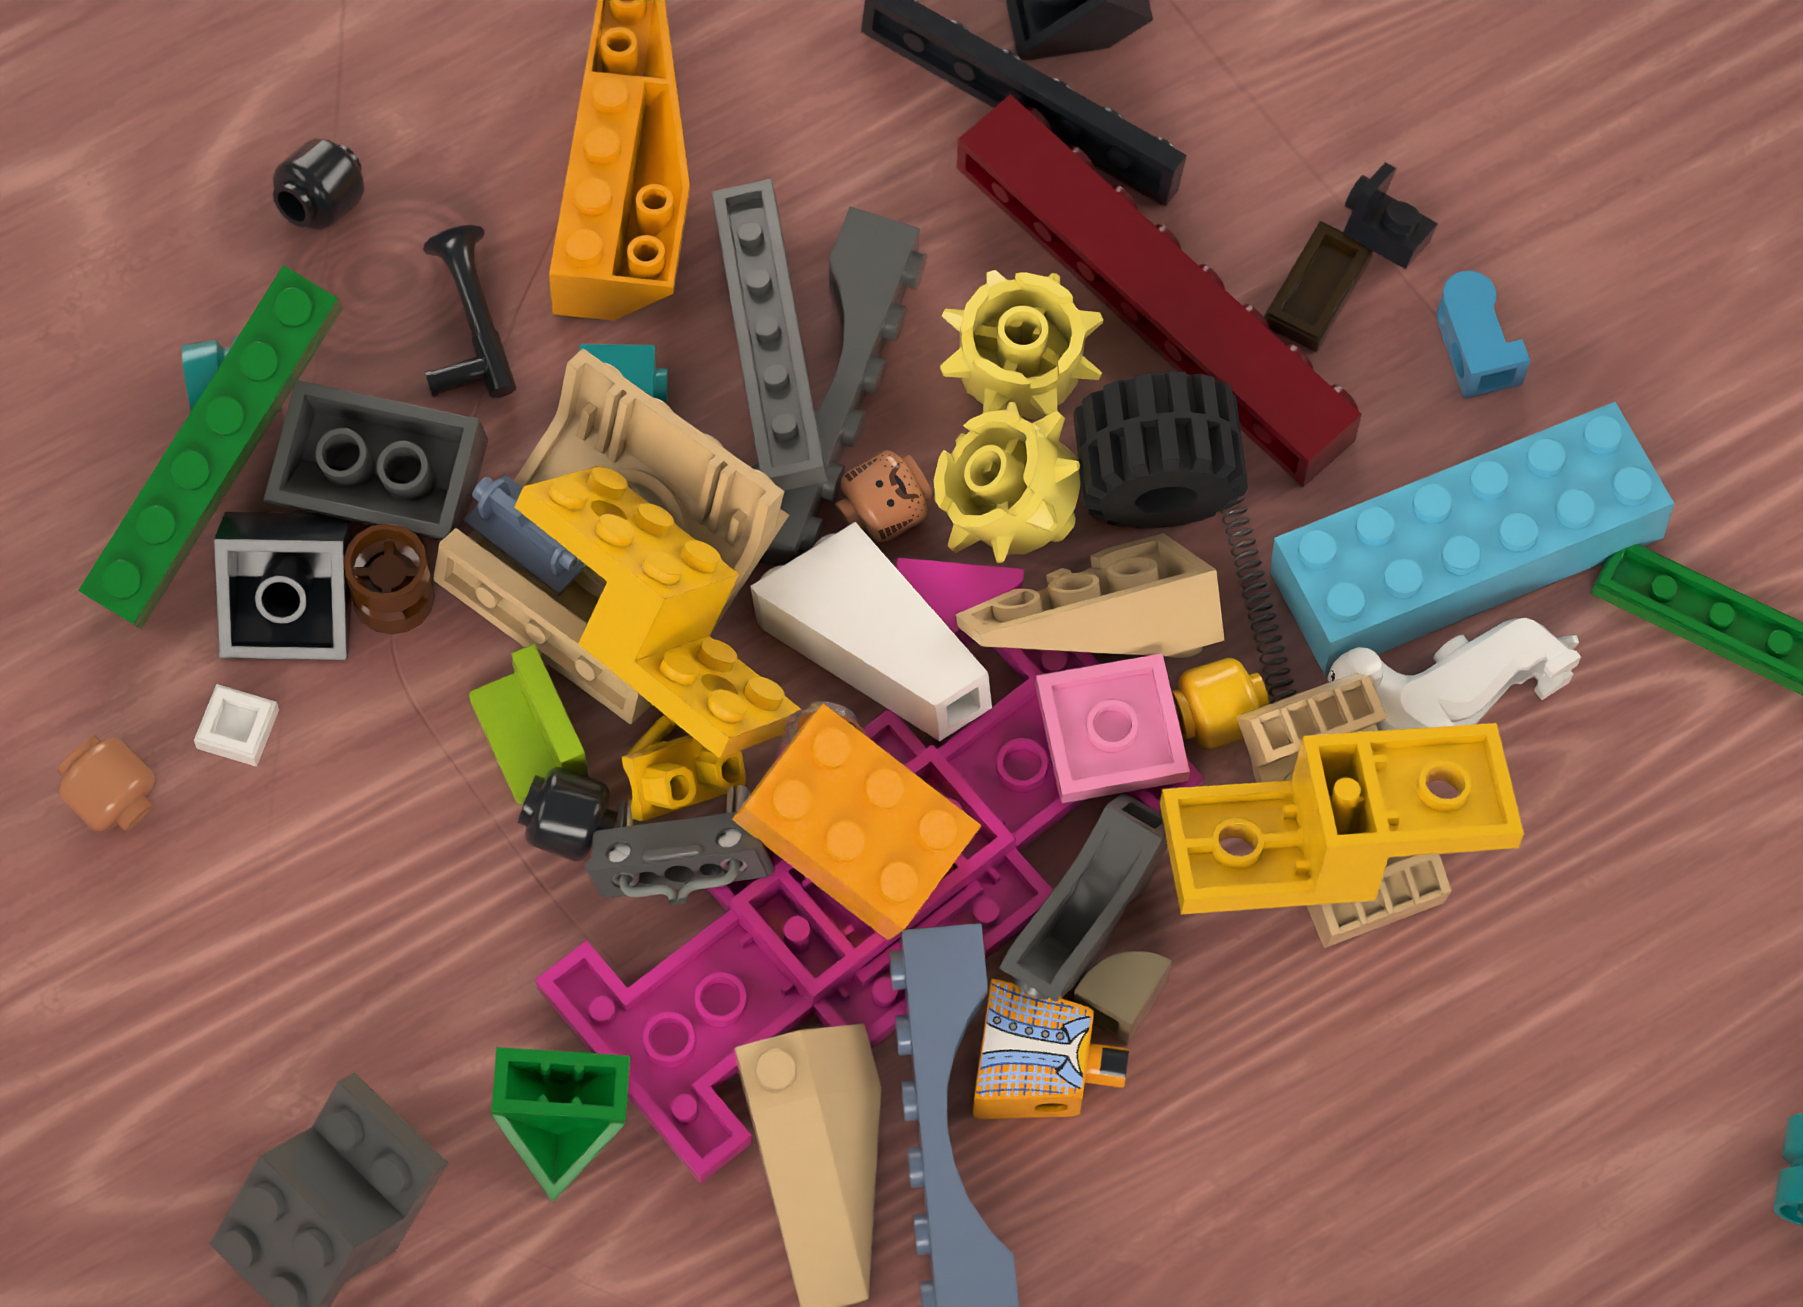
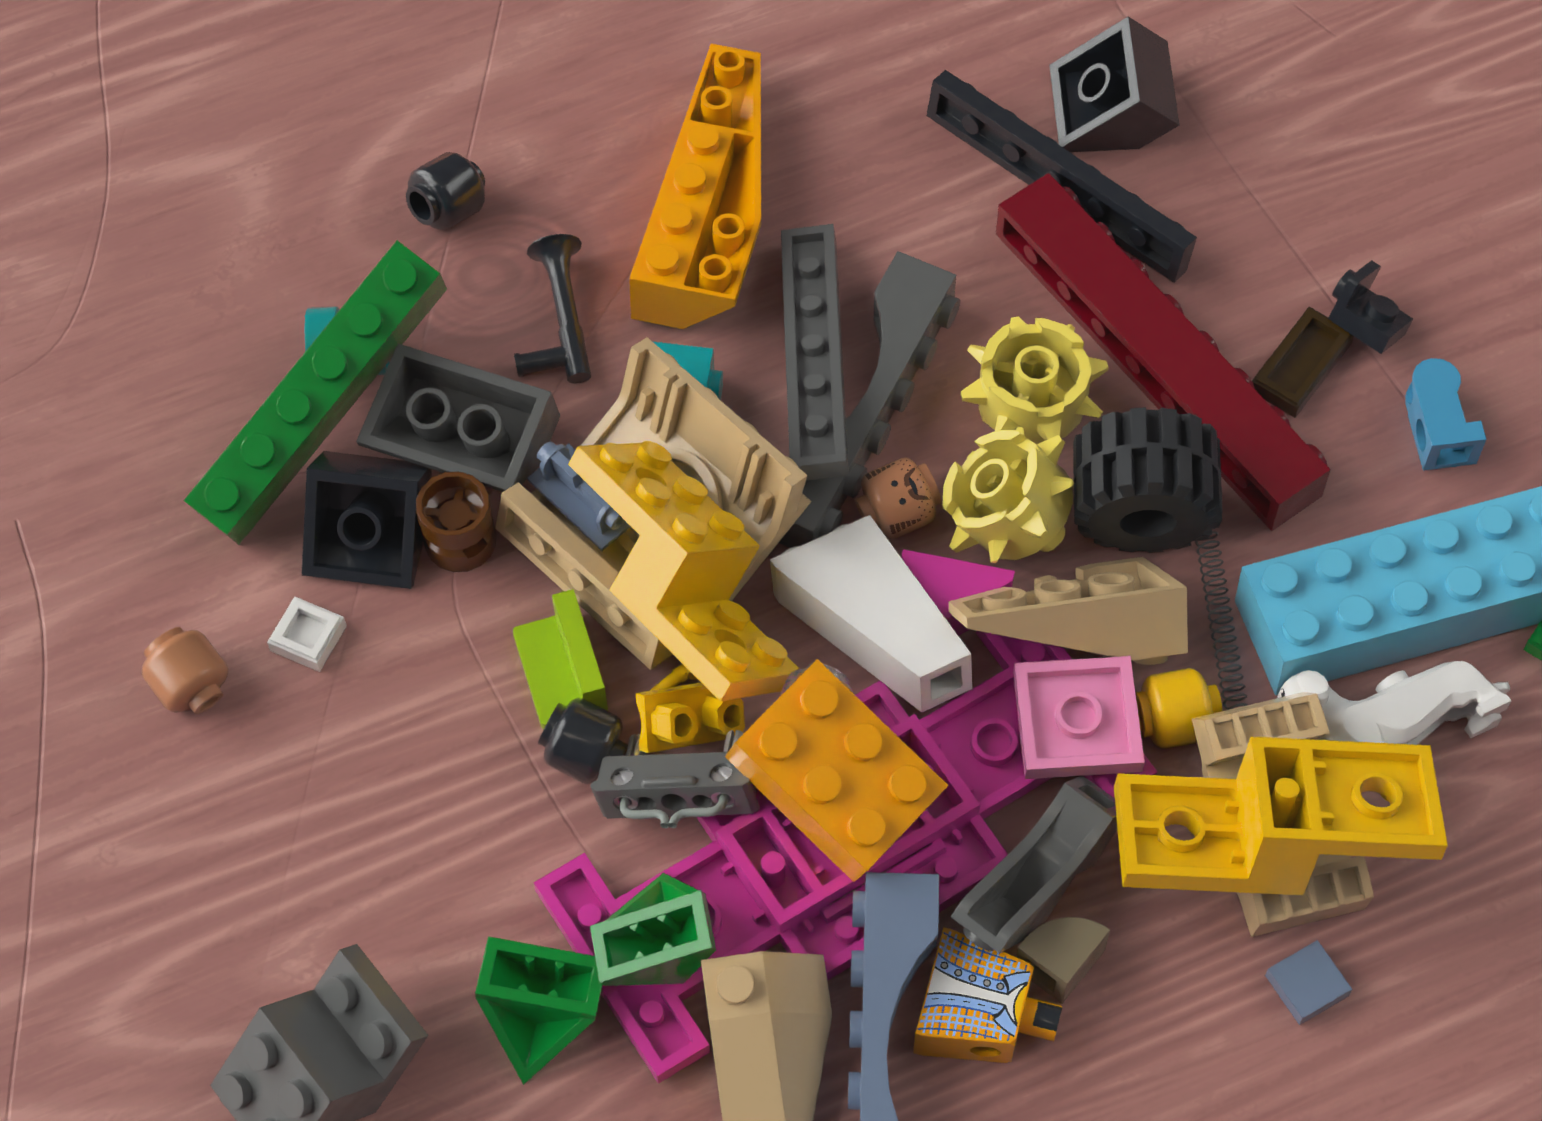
camera: 10 degrees right, 5 degrees down
none -> green slope [590,873,716,986]
none -> sand blue tile [1265,940,1352,1025]

